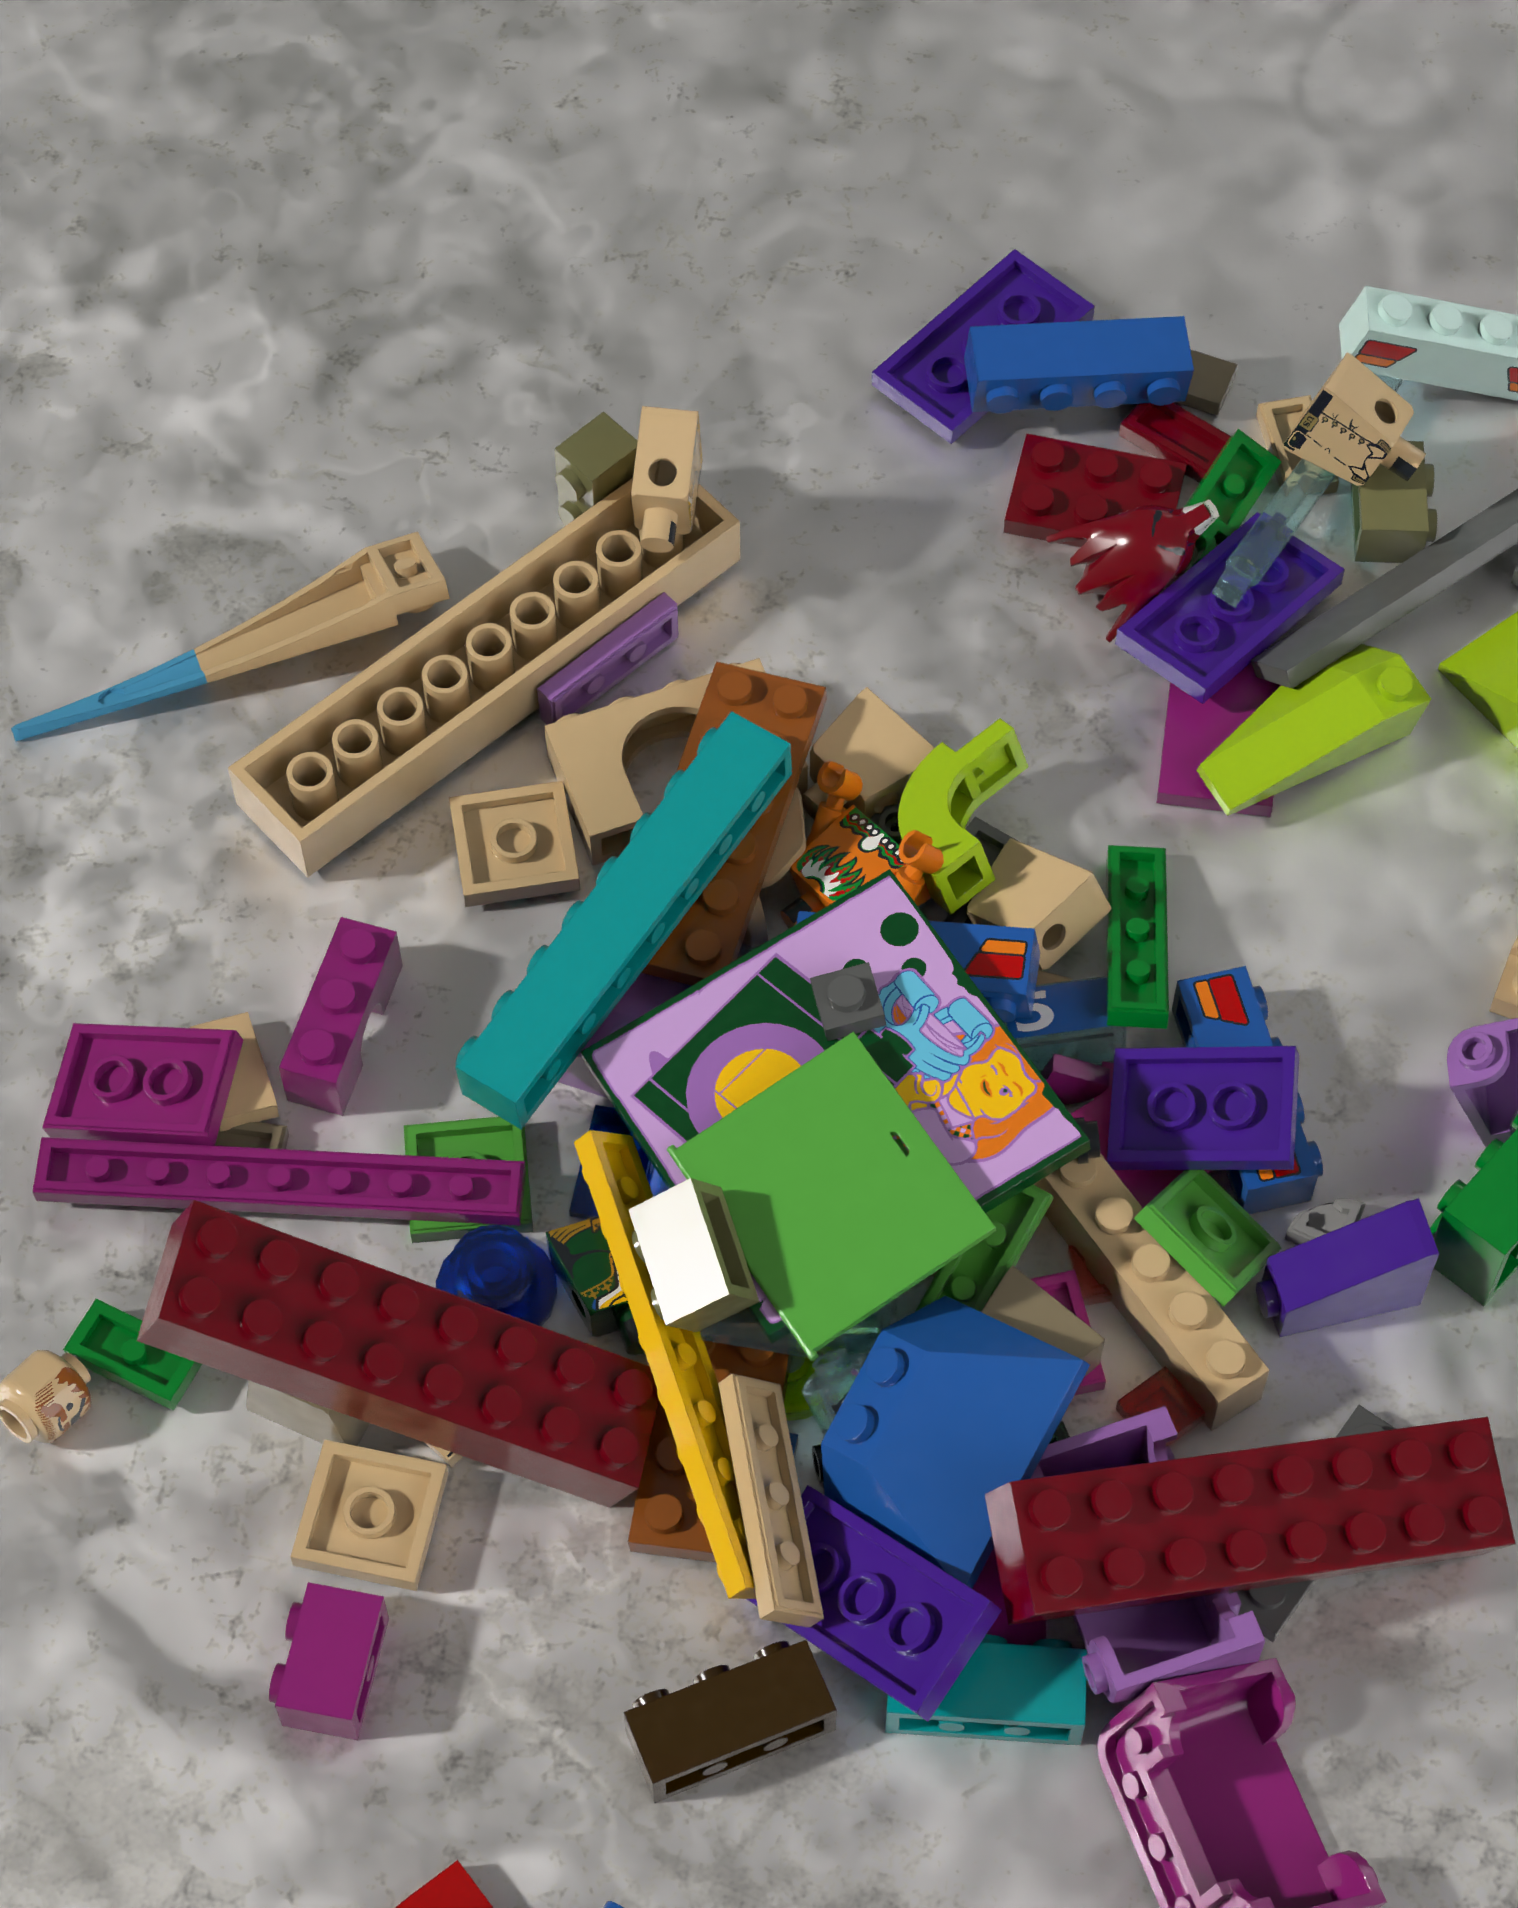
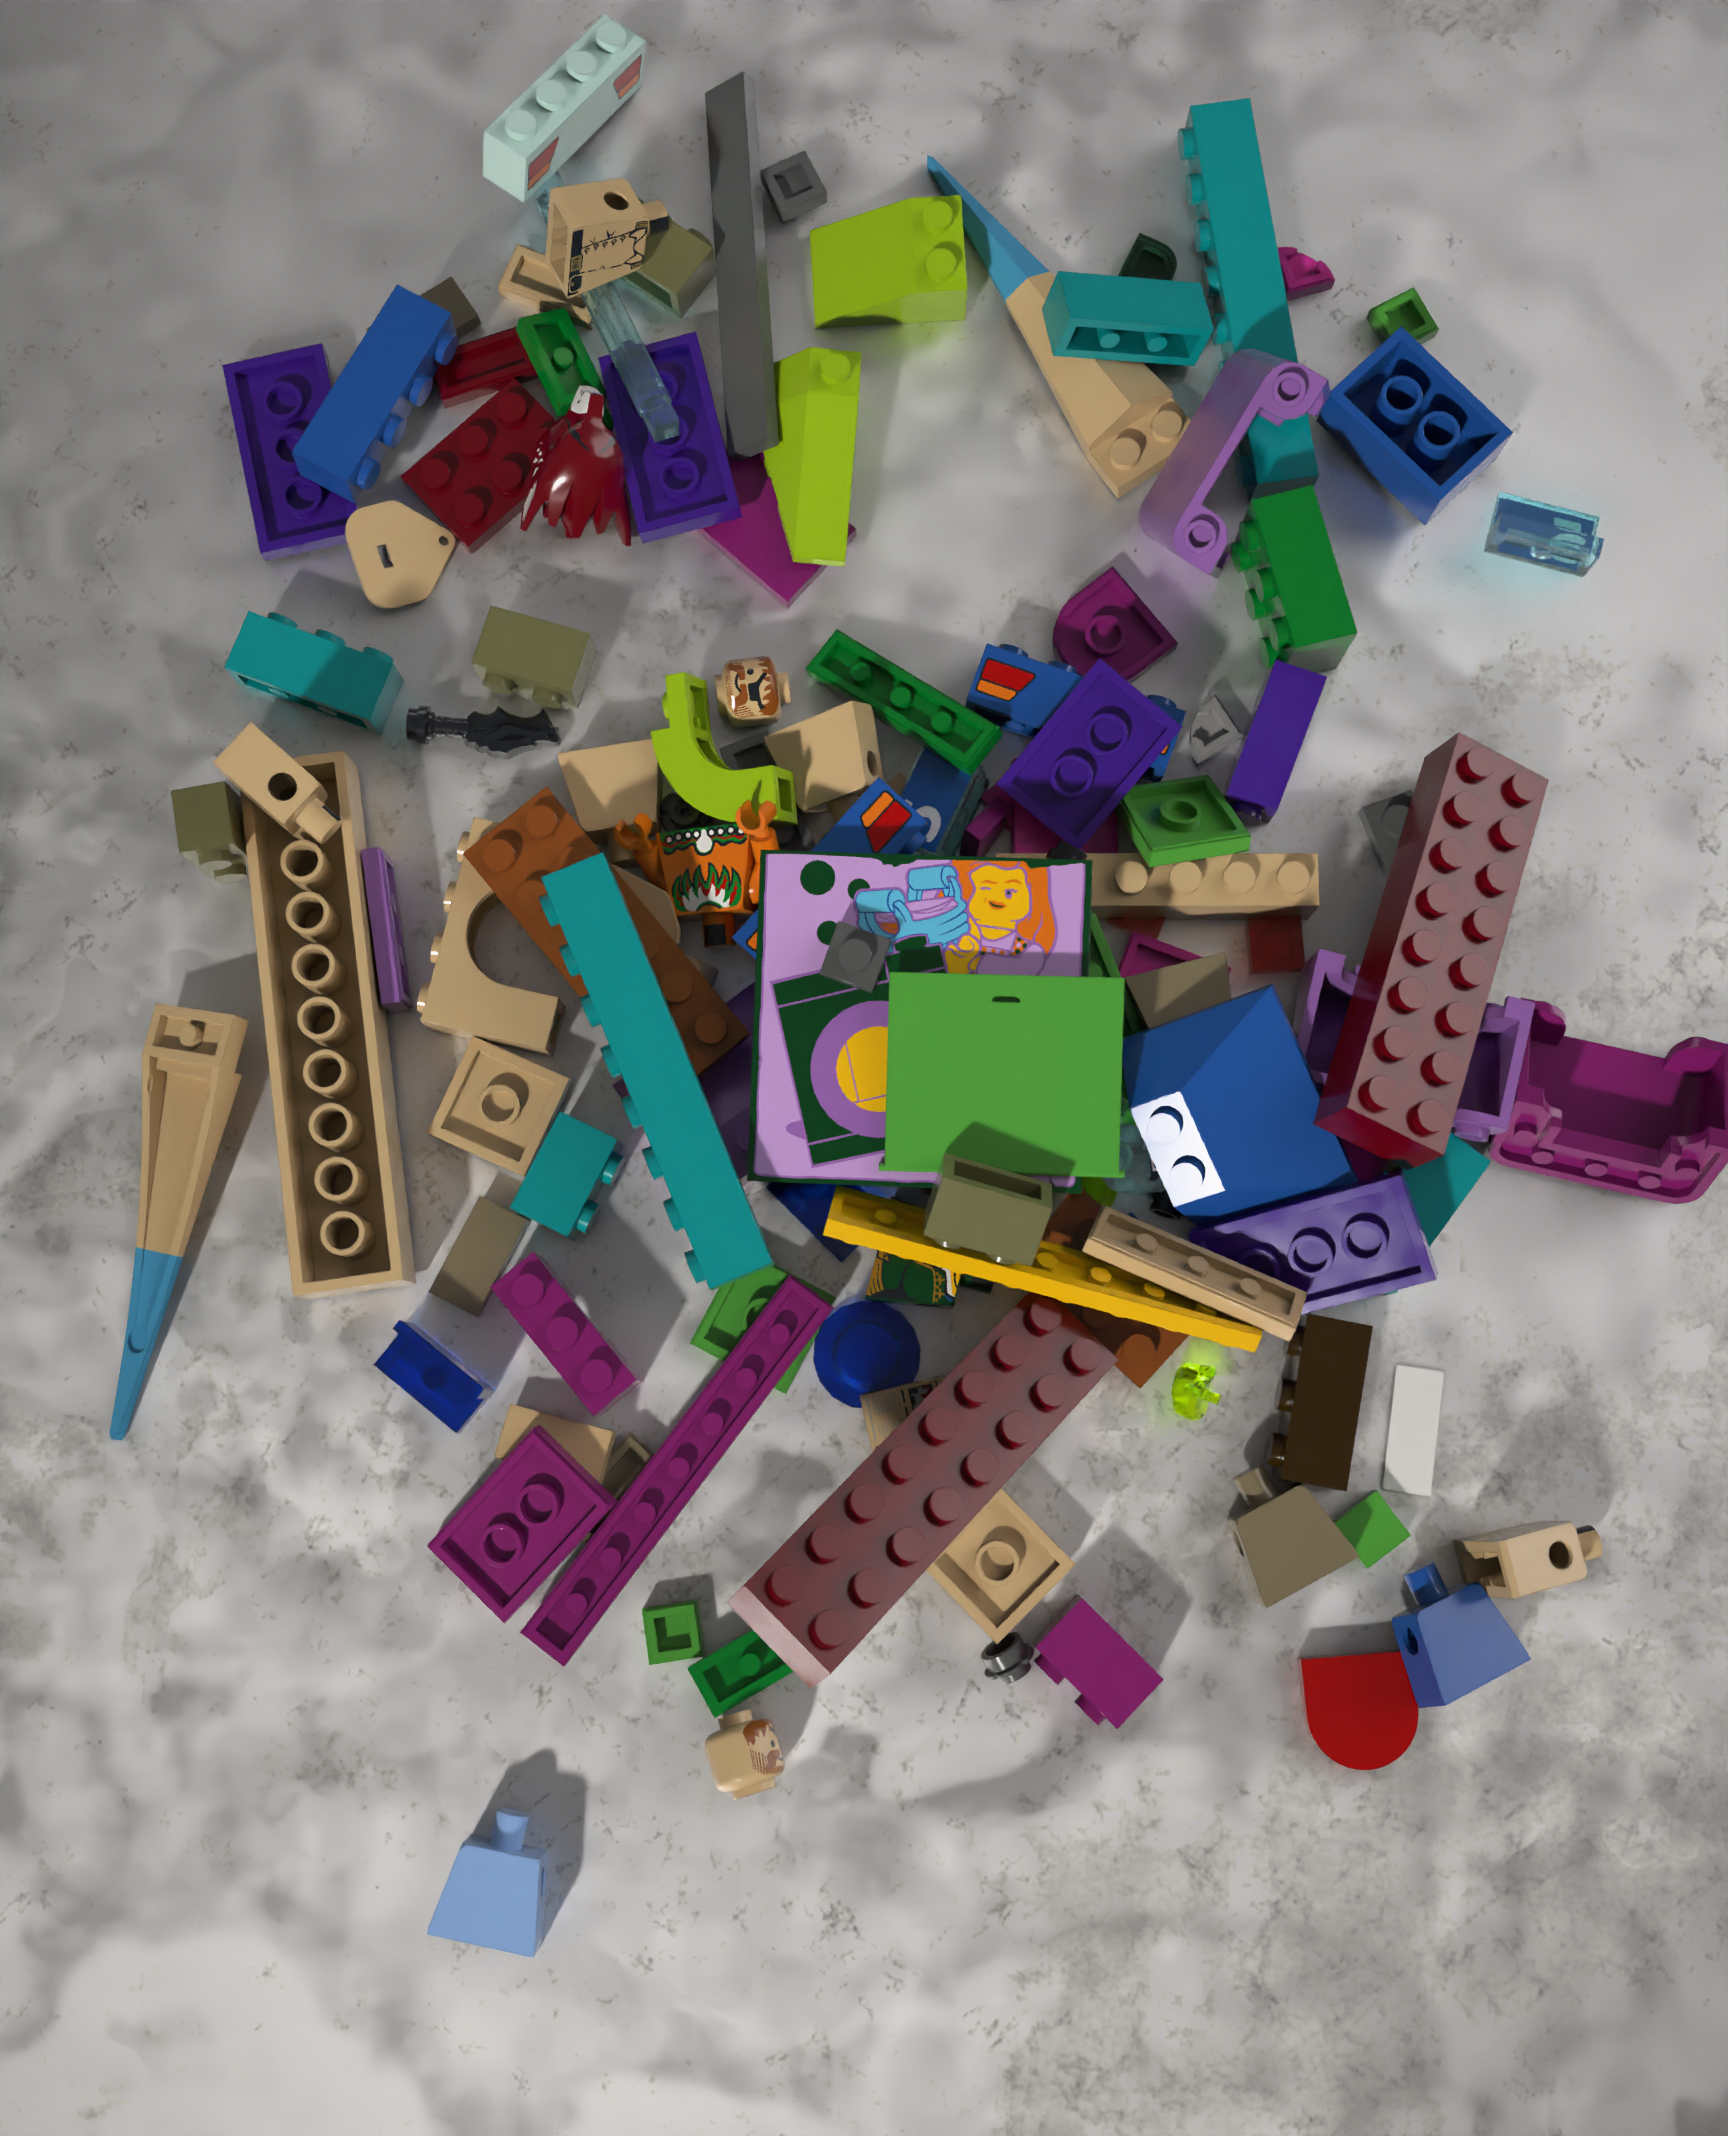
camera: 55 degrees left, 20 degrees up
none -> teal brick [224,611,404,736]
none -> tan piece [345,500,455,610]
none -> clear blue panel [373,1320,495,1434]
none -> black piece [406,705,561,760]
none -> dark tan tile [428,1196,530,1317]
none -> olive piece [471,605,597,709]
none -> teal brick [510,1111,626,1241]
none -> bright green tile [642,1599,706,1665]
none -> head [714,656,791,728]
none -> dark grey plate [981,1632,1034,1684]
none -> magenta tile [1052,566,1178,684]
none -> clear neon green piece [1171,1362,1222,1421]
none -> dark tan torso [1227,1463,1359,1608]
none -> bright green tile [1332,1490,1411,1569]
none -> white sticker [1382,1365,1445,1497]

